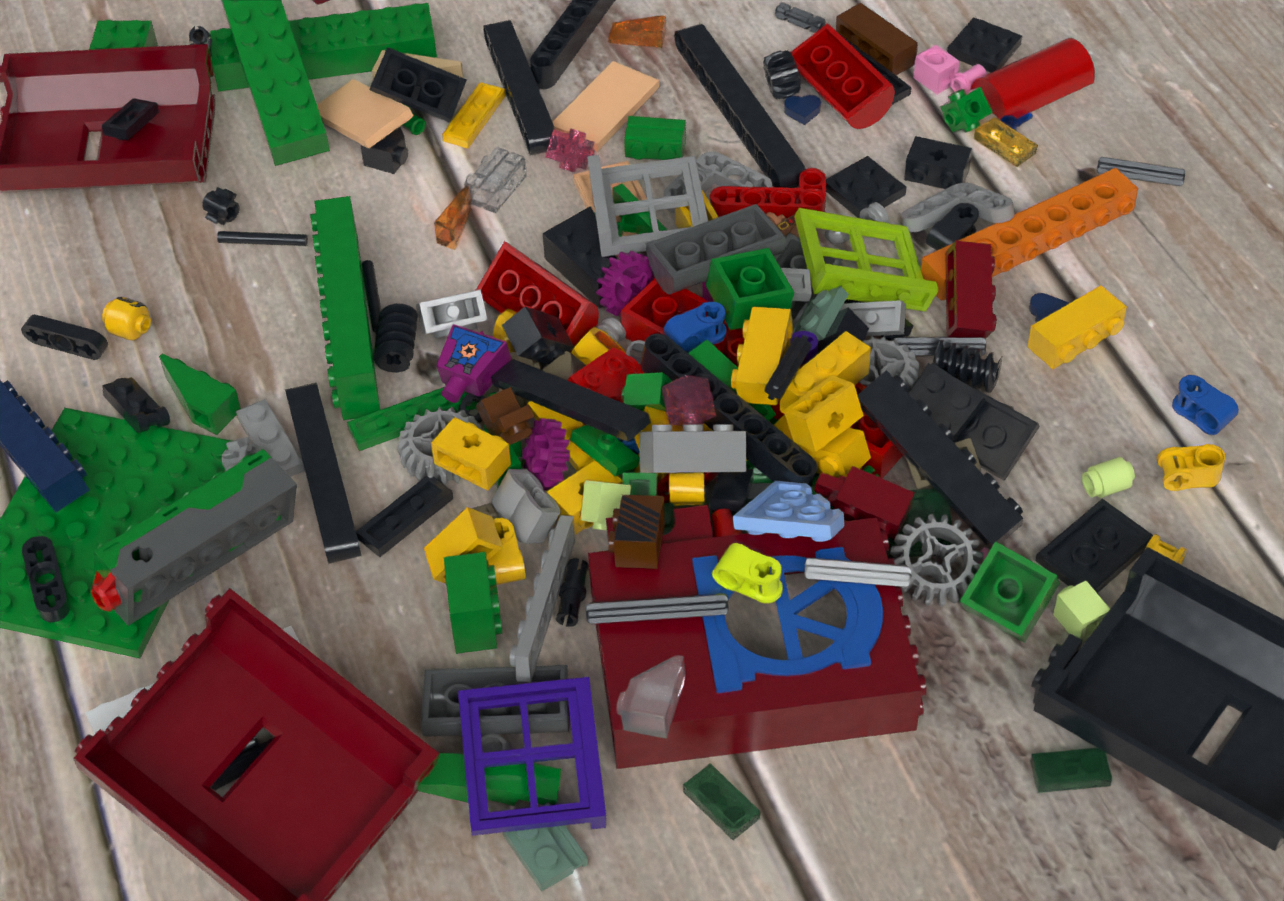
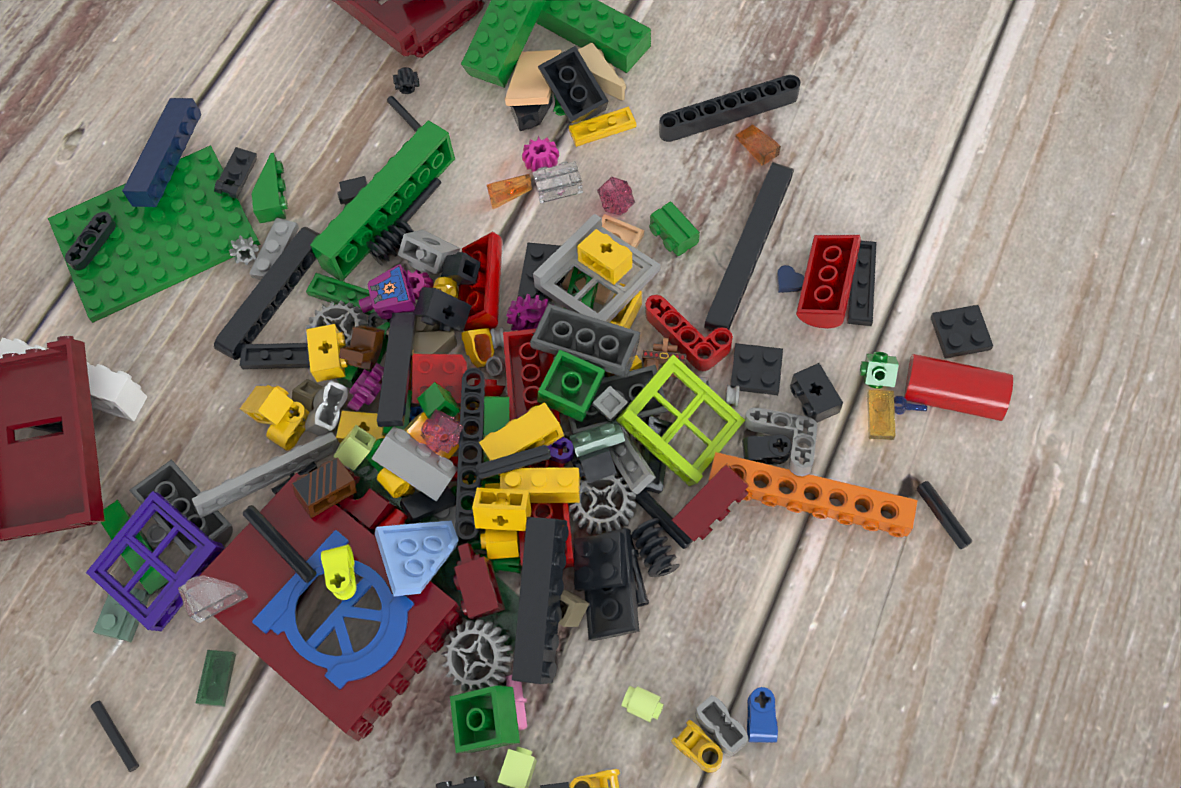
camera: 50 degrees right, 15 degrees up
black beam [21,315,108,360] -> none
dark grey piece [91,449,297,626] -> none
yellow head [102,297,151,340] -> none
green brick [444,552,503,654] -> none
black beam [483,20,559,156] -> none
light nougat tile [553,61,659,152] -> none
blue piece [663,302,727,353] -> none
light grey beam [664,152,772,212] -> none
black gear [763,50,801,100] -> none
black axle [775,3,826,33] -> none
axle [804,558,911,587] -> none
reddish brown brick [836,2,918,76] -> none
bright pink brick [914,45,960,95] -> none
bright pink pin [951,64,987,92] -> none
yellow brick [1027,285,1127,369] -> none
dark blue tile [1029,293,1069,323] -> none
black tile [1035,498,1153,593] -> none
none -> black brick [337,176,368,205]
none -> black brick [441,252,481,286]
none -> dark pink gear [522,136,559,175]
none -> yellow brick [577,229,632,285]
none -> light grey brick [695,695,748,757]

